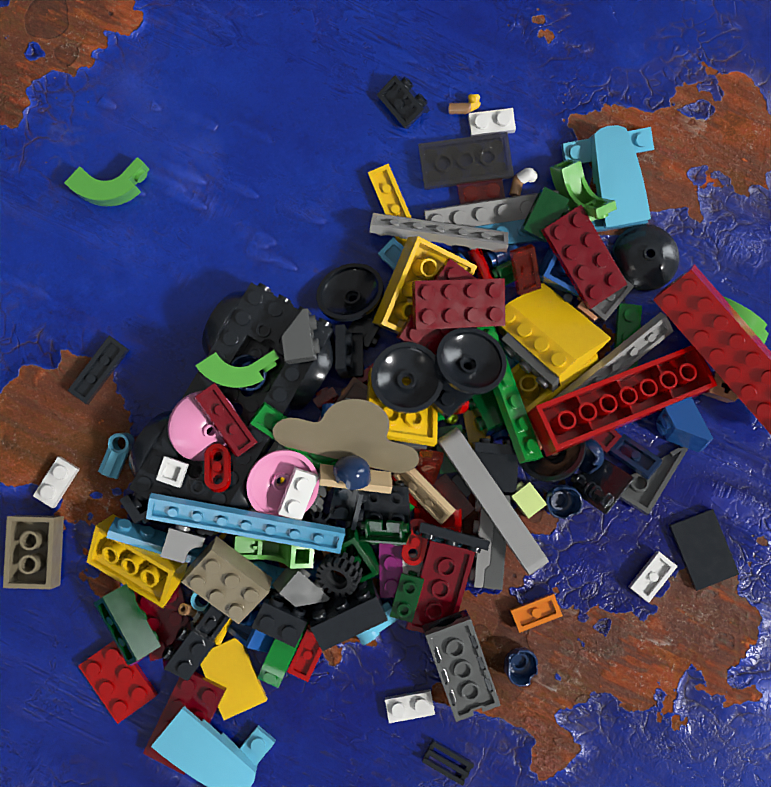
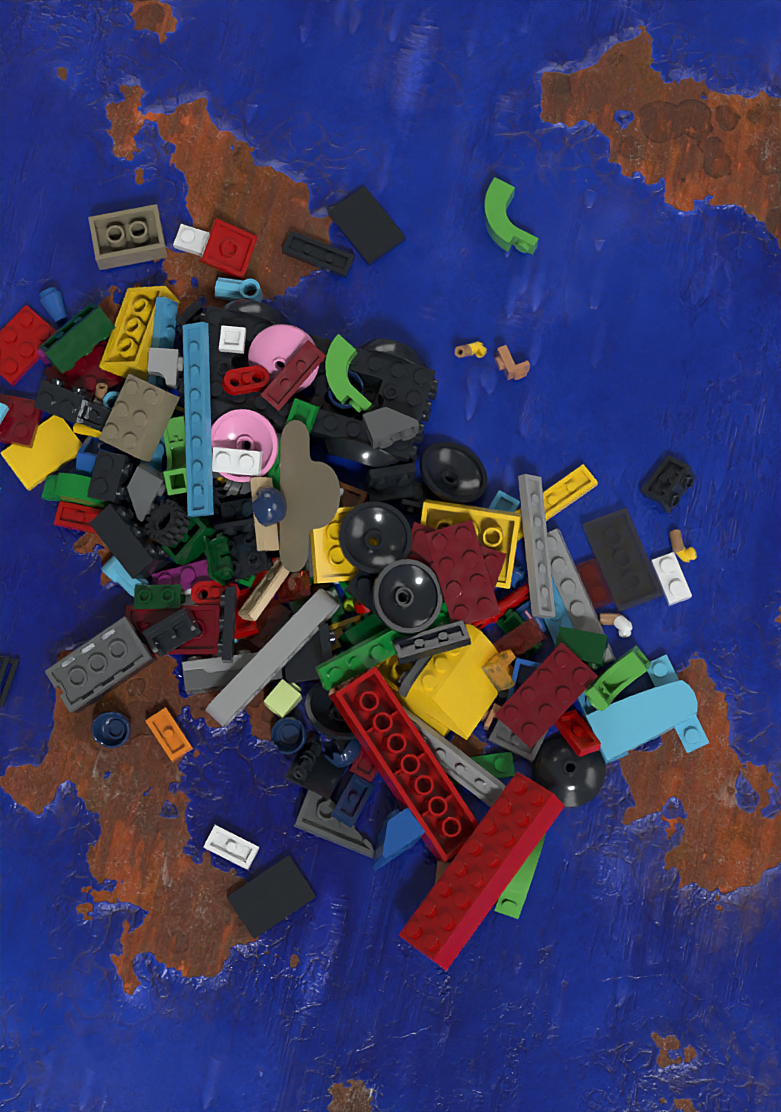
camera: 80 degrees right, 10 degrees down
plate [313,387,339,411] -> none
white plate [385,689,435,723] -> none
none -> blue cone [39,287,68,324]
none -> black hinge [142,608,203,657]
none -> red tile [199,218,258,280]
none -> black tile [328,186,406,266]
none -> black plate [392,620,471,665]
none -> arm [455,341,487,358]
none -> clear yellow panel [481,649,516,691]
none -> nougat bracket [494,345,530,380]
none -> red plate [554,710,601,757]

